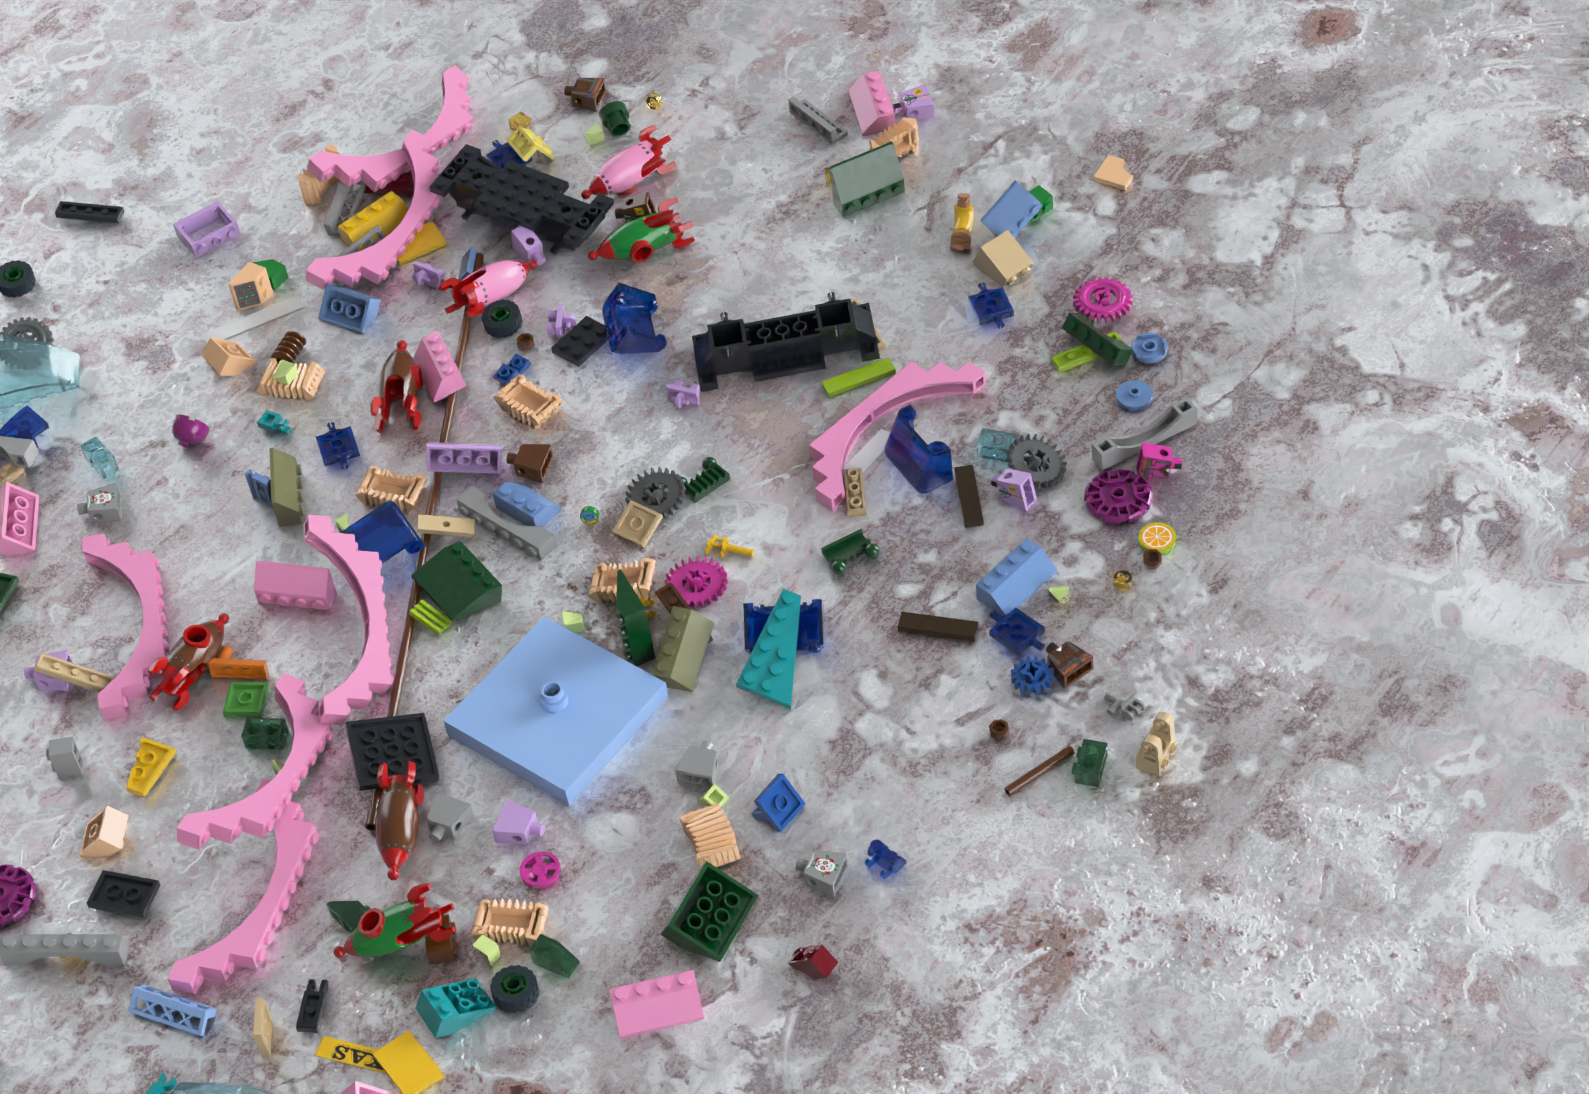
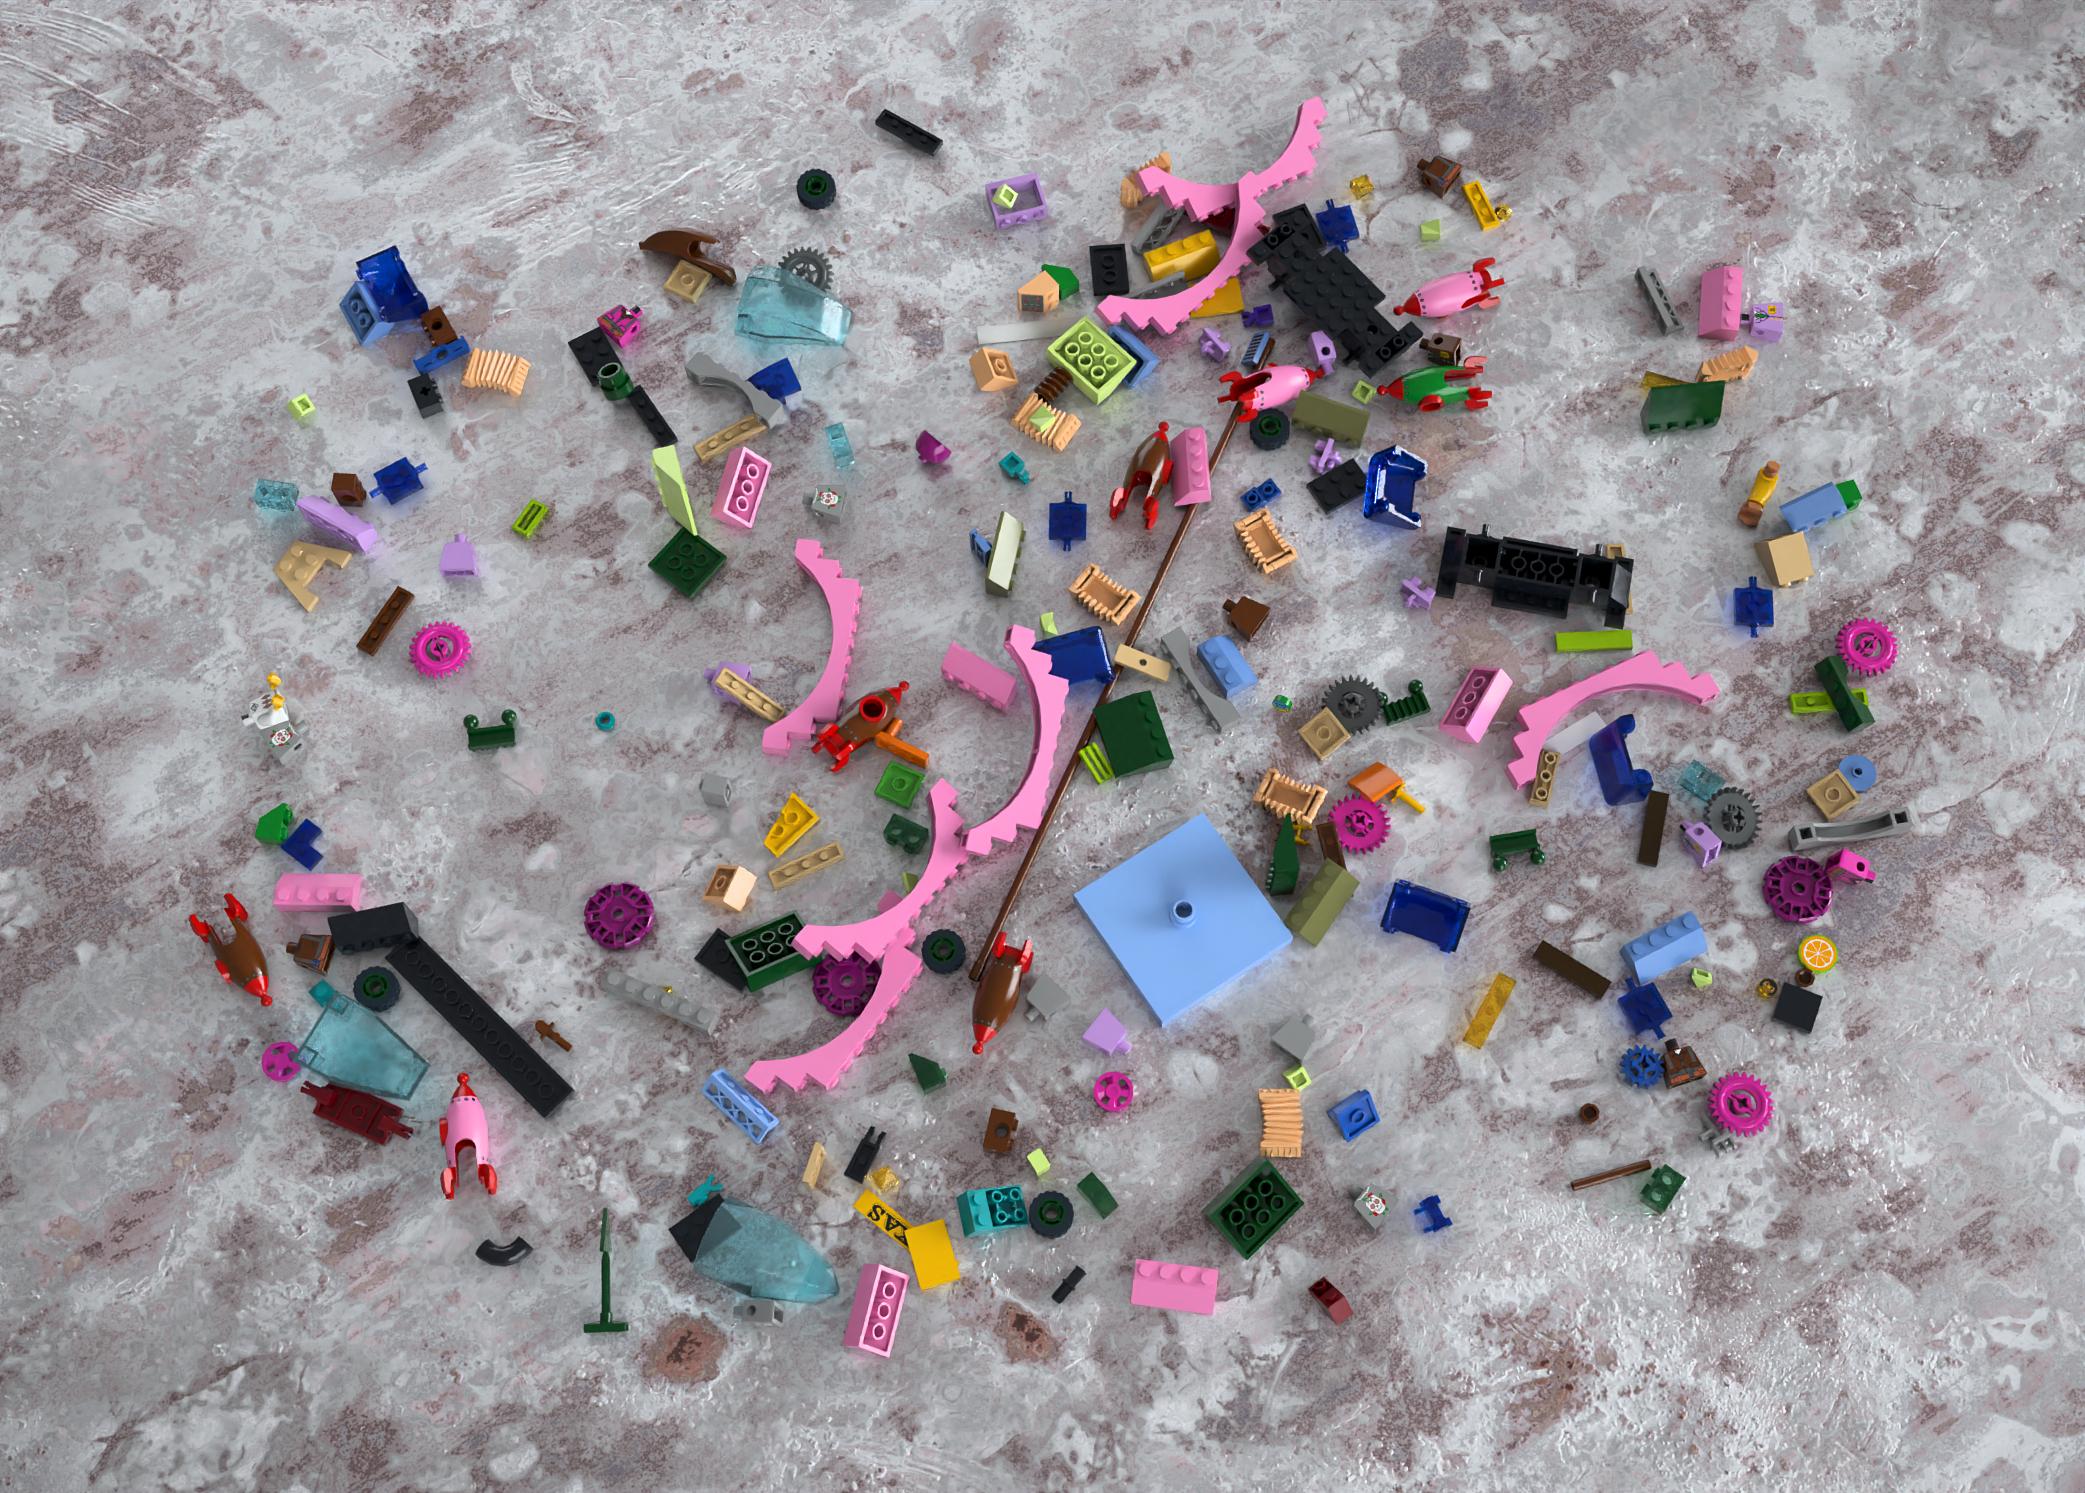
camera: 15 degrees right, 20 degrees up
piece [334,883,456,958] -> none
black plate [345,713,439,791] -> none
lavender slope [426,442,502,474] -> none
light nougat piece [471,898,549,949] -> none
light yellow bracket [506,126,555,162] -> none
reddish brown tile [517,333,534,350] -> none
yellowish green slope [562,611,585,633] -> none
dark green piece [599,101,631,137] -> none
teal wing [736,588,801,710] -> none
light nougat tile [1093,155,1133,190] -> none
medium blue plate [1131,333,1168,363] -> none
tan brick [1136,712,1177,776] -> none
none -> dark green slope [724,910,823,993]
none -> tan tile [767,840,846,891]
none -> magenta plate [812,951,882,1017]
none -> clear yellow slope [871,1166,899,1194]
none -> black wheel [921,929,966,975]
none -> yellowish green slope [992,184,1018,208]
none -> yellowish green slope [1046,316,1137,405]
none -> black axle [1051,1265,1086,1304]
none -> black plate [1089,243,1129,296]
none -> dark purple plate [1241,304,1274,327]
none -> olive slope [1291,390,1371,449]
none -> orange slope [1347,762,1403,803]
none -> yellowish green slope [1351,379,1377,404]
none -> bright pink slope [1438,666,1513,744]
none -> yellow tile [1461,180,1500,231]
none -> clear yellow tile [1463,972,1517,1050]
none -> dark pink gear [1707,1071,1775,1138]
none -> black tile [1771,982,1823,1034]
none -> tan tile [1805,768,1861,822]

